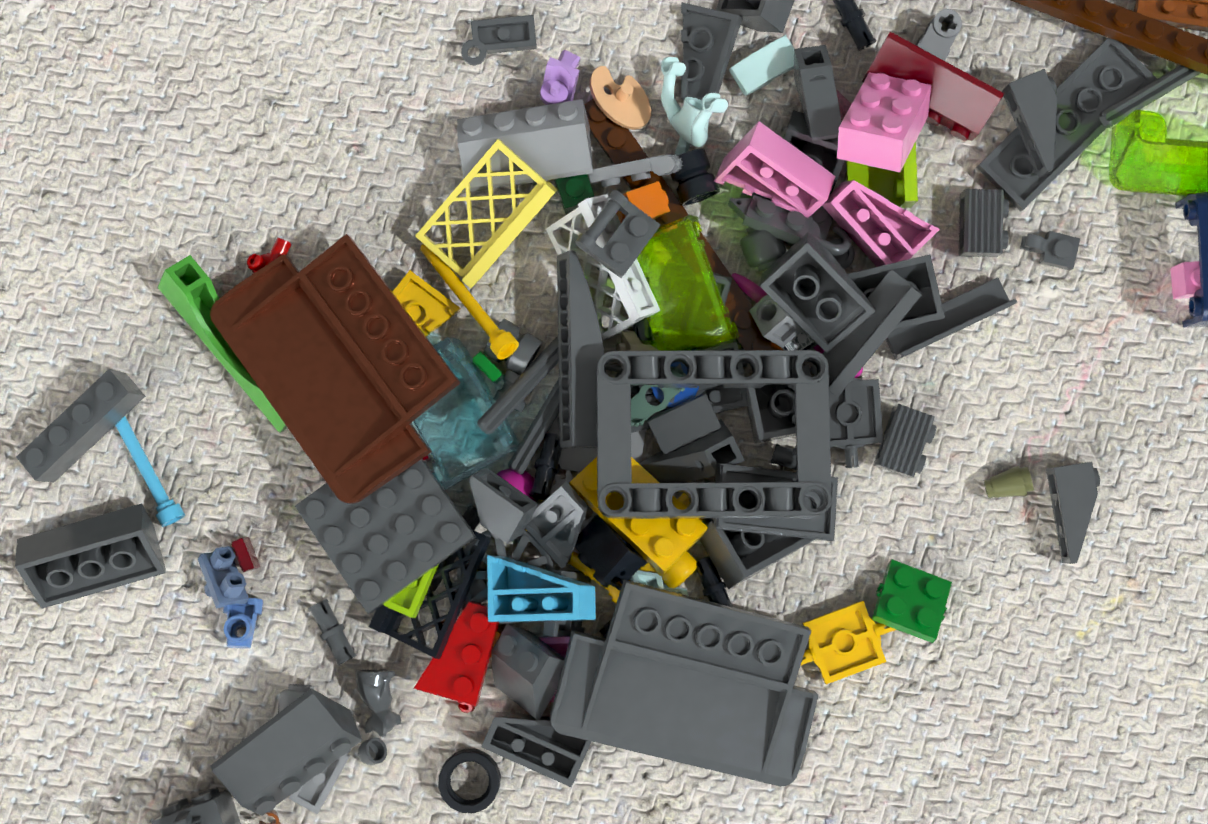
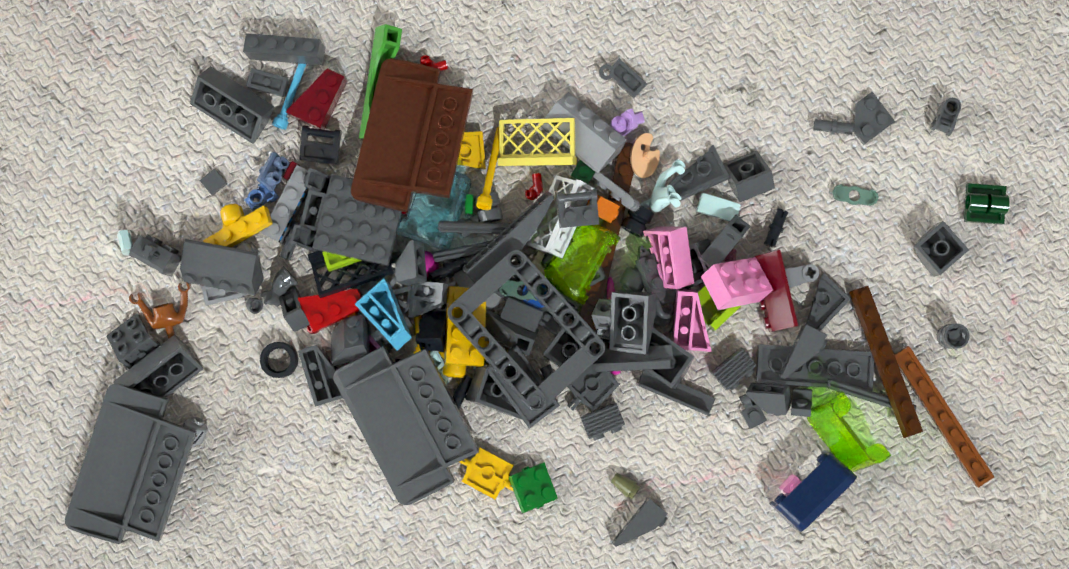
camera: 55 degrees right, 0 degrees up
none -> dark grey tile [199,169,227,196]
none -> yellow plate [203,203,273,248]
none -> dark grey plate [246,68,289,98]
none -> light grey brick [261,165,309,244]
none -> dark grey slope [279,285,310,332]
none -> dark red wedge [286,68,348,130]
none -> dark grey bracket [289,168,331,252]
none -> black plate [300,125,342,165]
none -> red arm [525,173,543,200]
none -> dark grey slope [746,383,791,416]
none -> dark grey bracket [791,388,813,417]
none -> dark grey wing [806,273,851,331]

